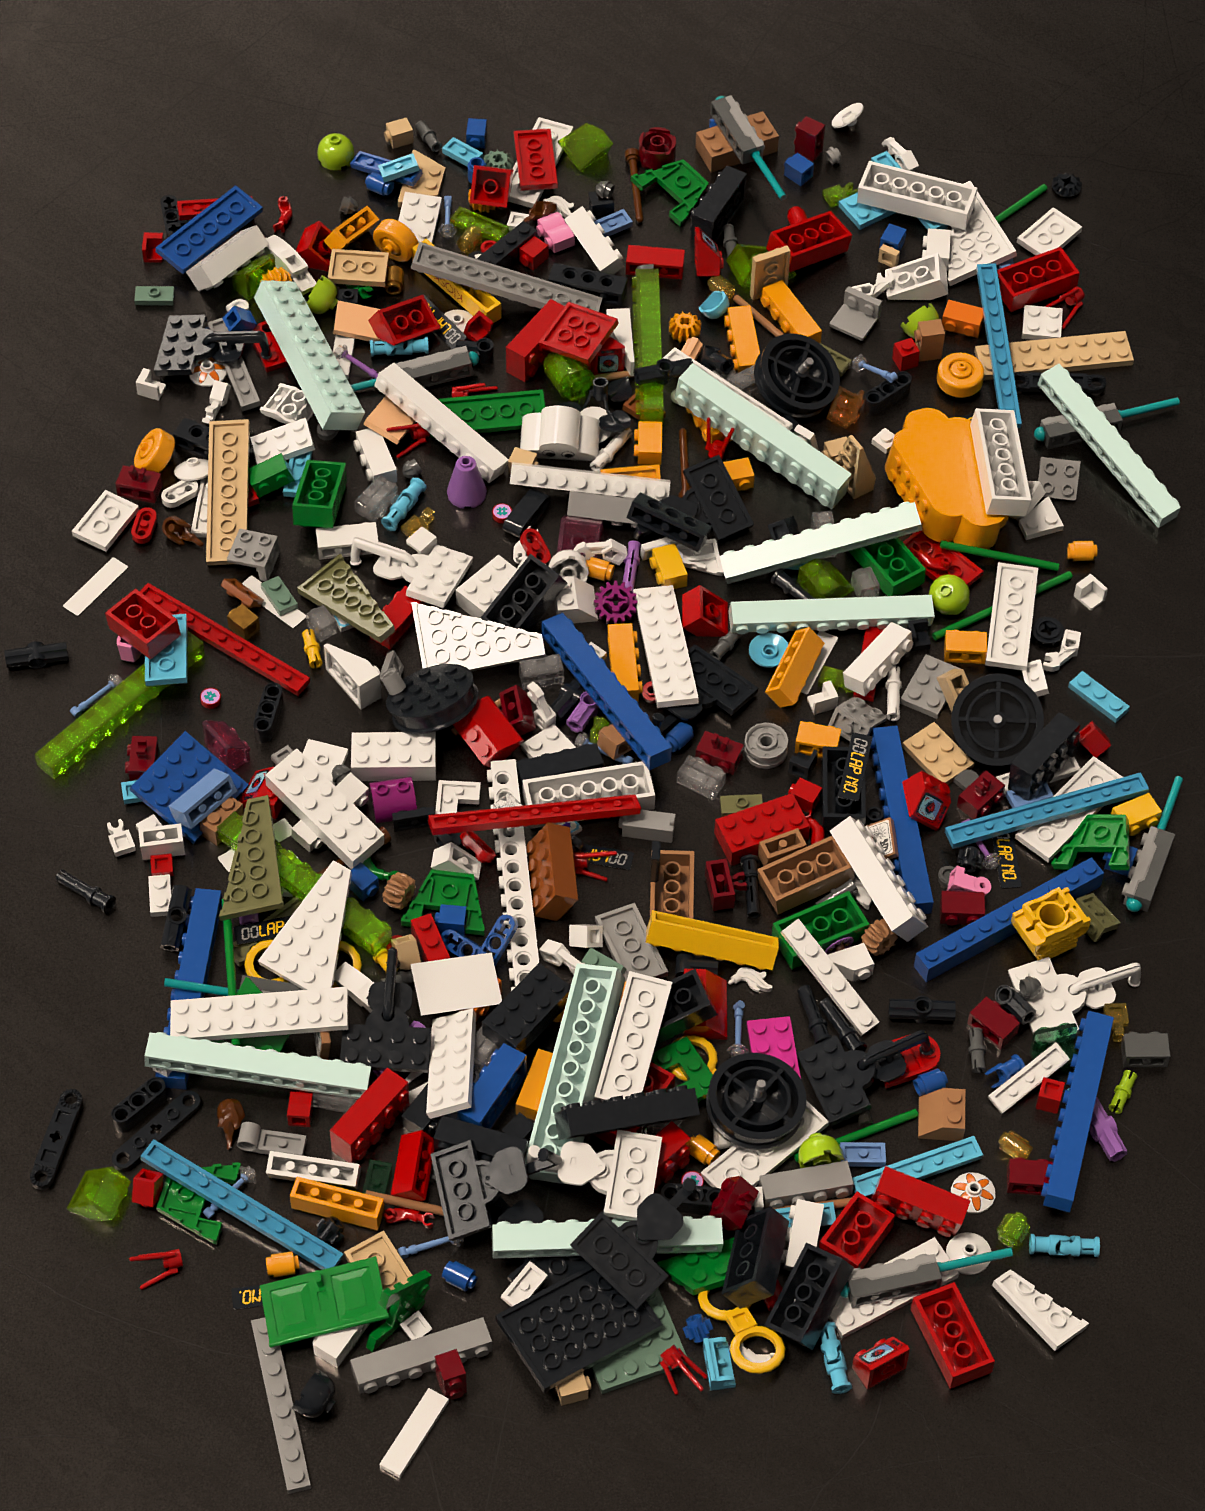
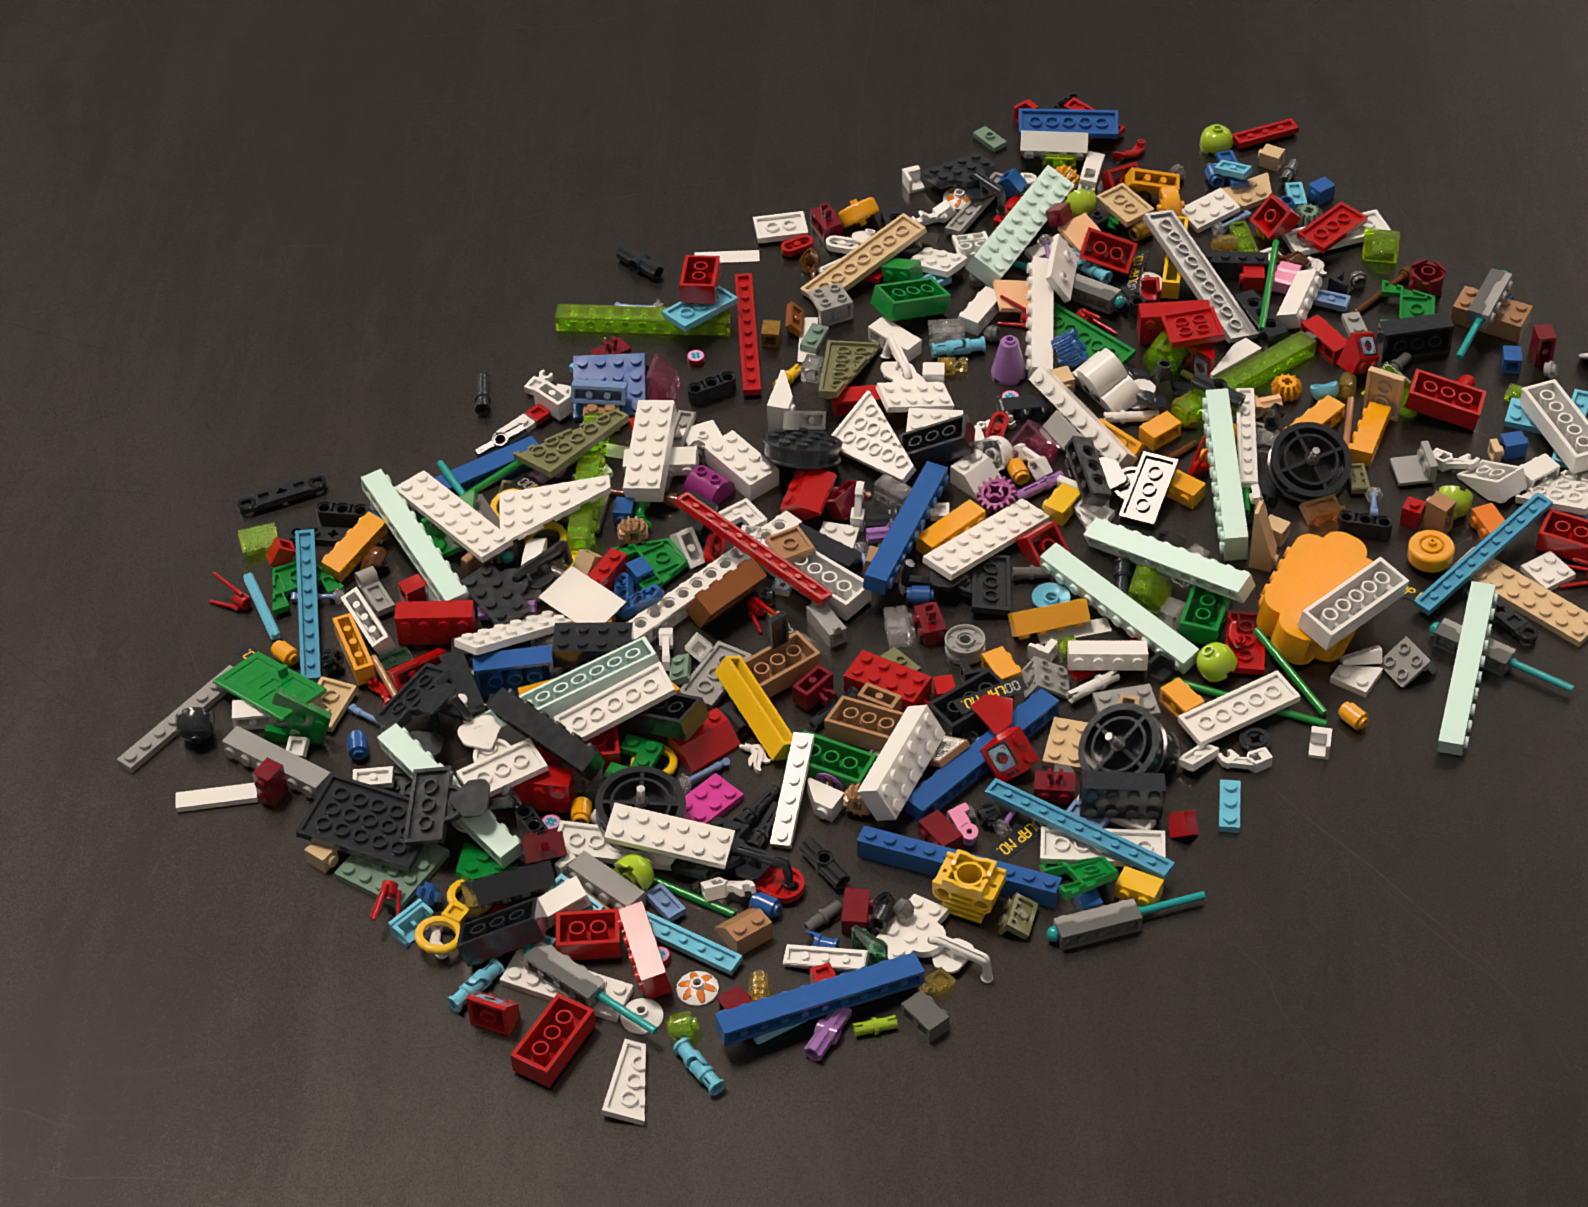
camera: 55 degrees right, 10 degrees down
none -> medium azure axle [243,573,281,641]
none -> light orange brick [321,511,388,583]
none -> white plate [604,803,735,869]
none -> white piece [701,877,756,902]
none -> medium nougat tile [764,525,816,563]
none -> red slope [970,694,1013,736]
none -> dark red brick [1045,202,1074,227]
none -> white plate [1046,234,1078,303]
none -> blue brick [1051,329,1089,370]
none -> red plate [1232,118,1299,149]
none -> green piece [1258,239,1280,332]
none -> light grey plate [1341,311,1368,336]

